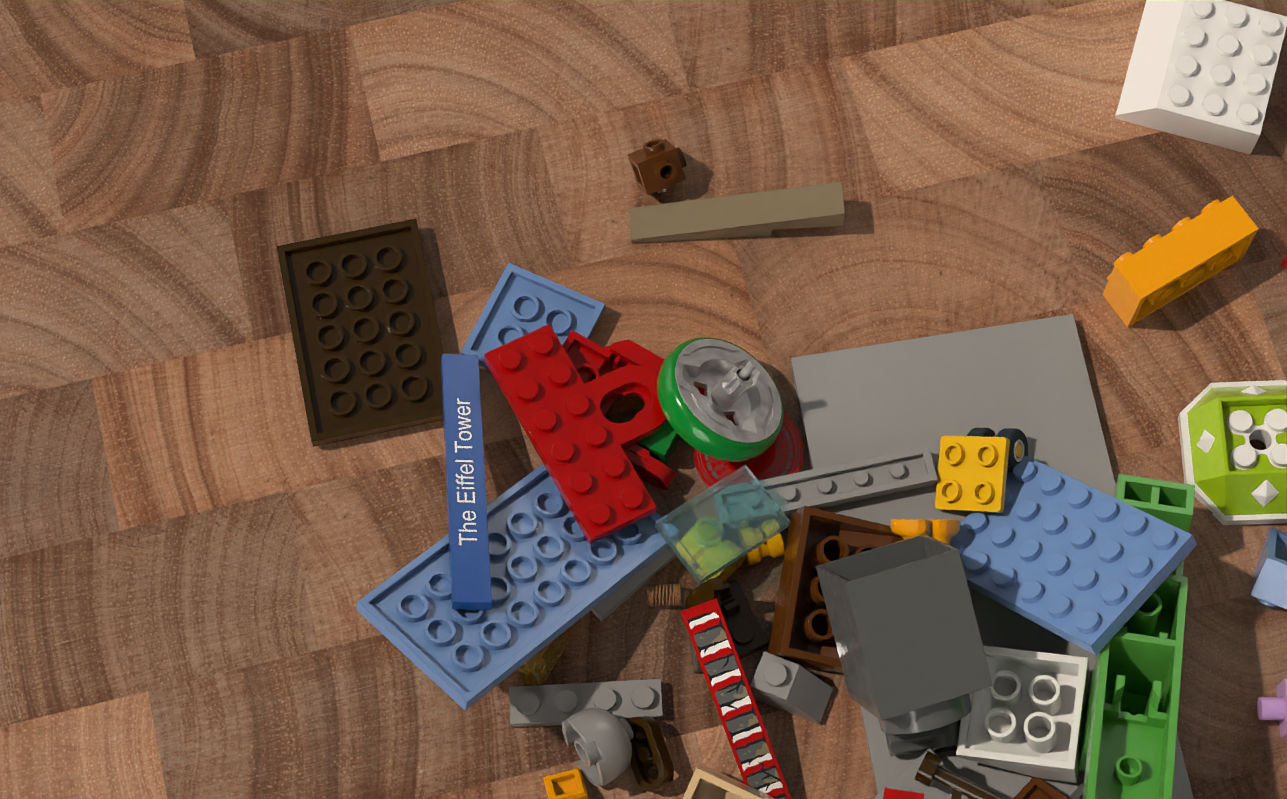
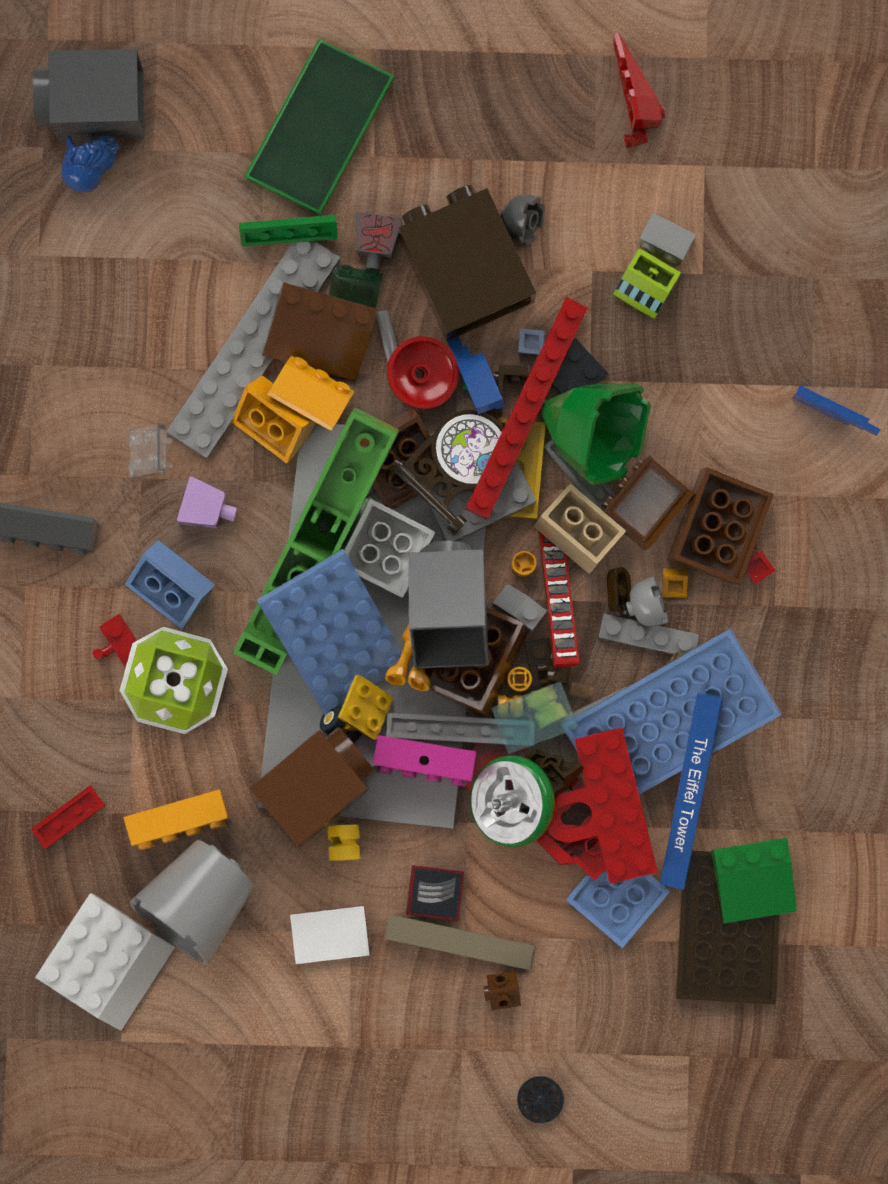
camera: 170 degrees left, 15 degrees up
none -> light grey cone [130,840,254,965]
none -> reddish brown container [249,727,376,848]
none -> white tile [290,906,370,964]
none -> yellow wheel [327,825,360,861]
none -> dark pink brick [373,735,476,787]
none -> slope [406,865,464,921]
none -> light orange wheel [507,667,532,693]
none -> light orange wheel [511,551,536,578]
none -> black wheel [517,1076,564,1123]
none -> dark brown slope [524,749,584,799]
none -> green slope [711,838,797,923]

